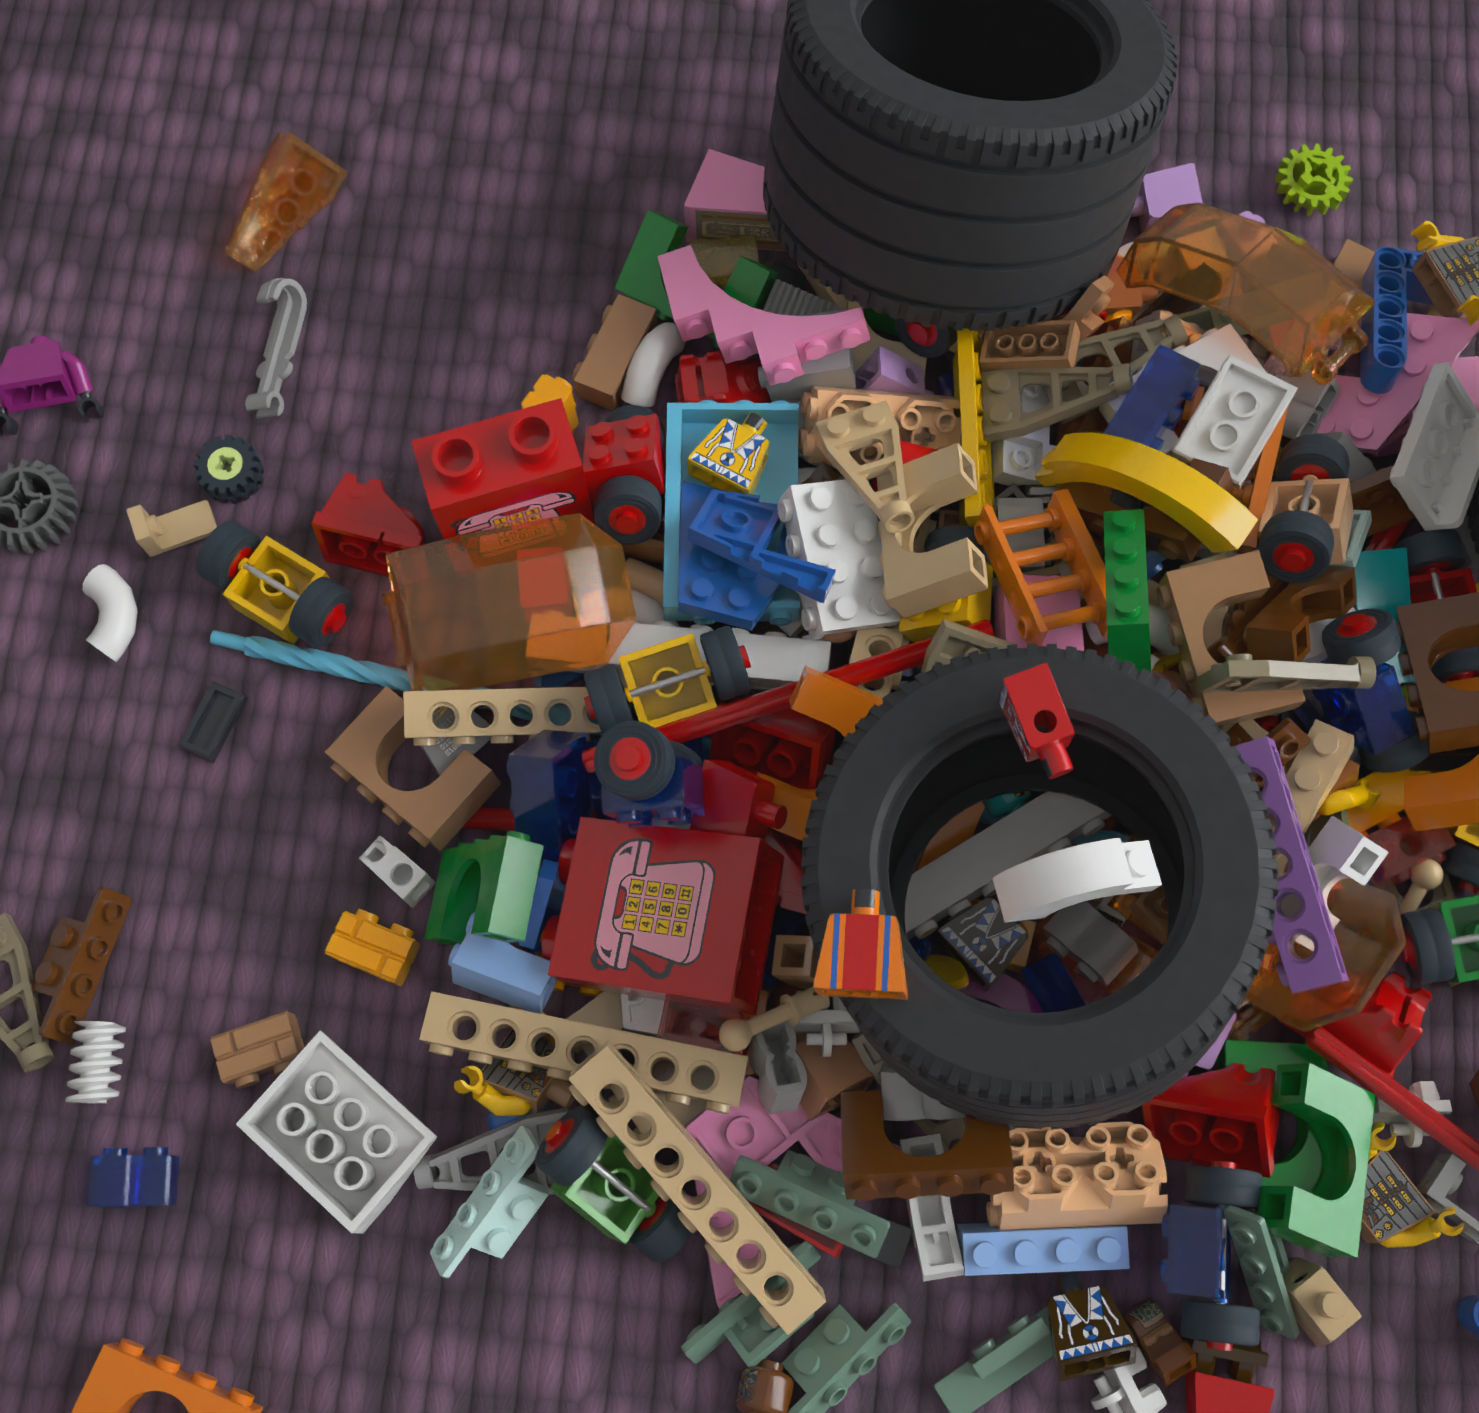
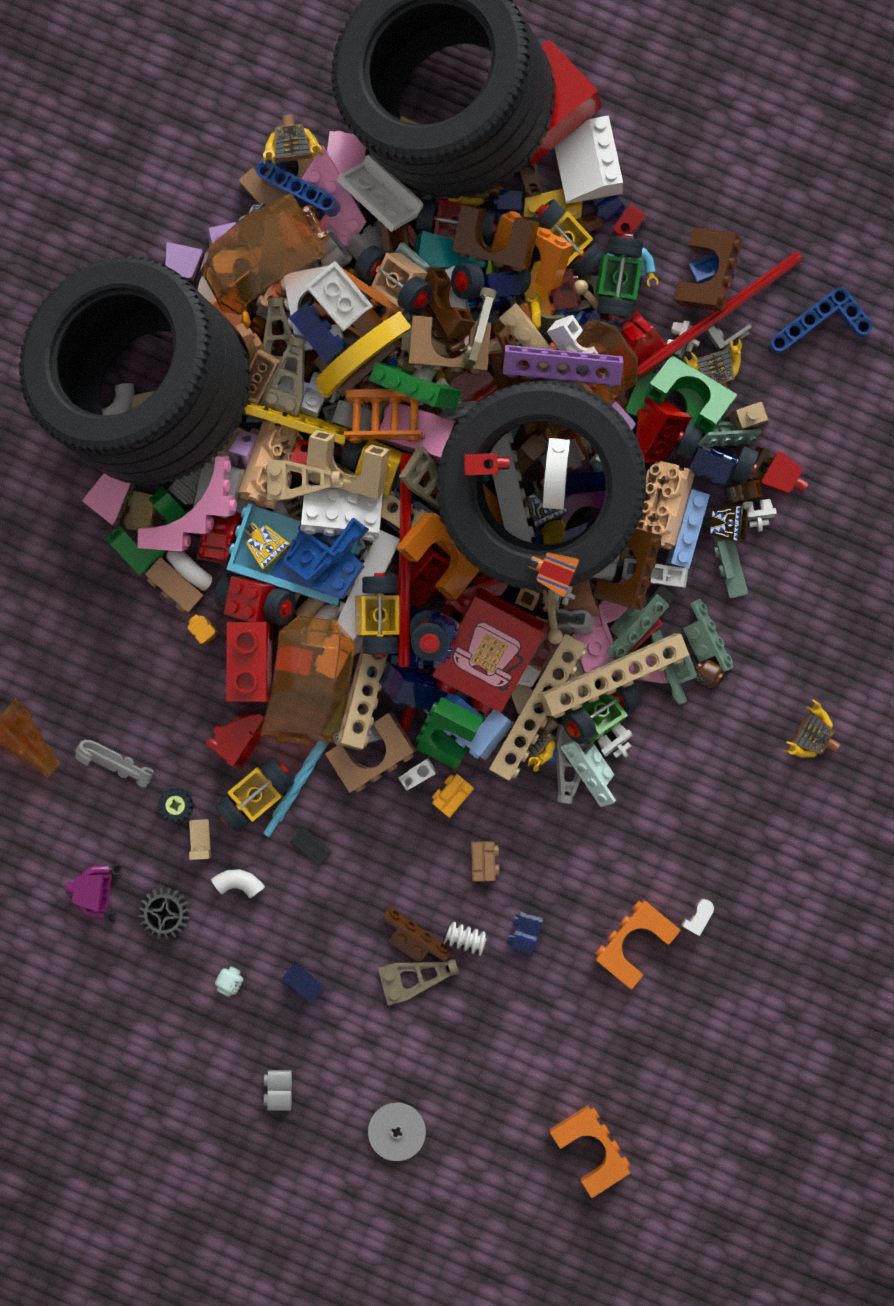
camera: 70 degrees left, 15 degrees up
white slope [236,1031,437,1234] -> none
red torso [689,760,788,840] -> none
lime gear [1274,143,1353,216] -> none
none -> white hips [598,724,632,758]

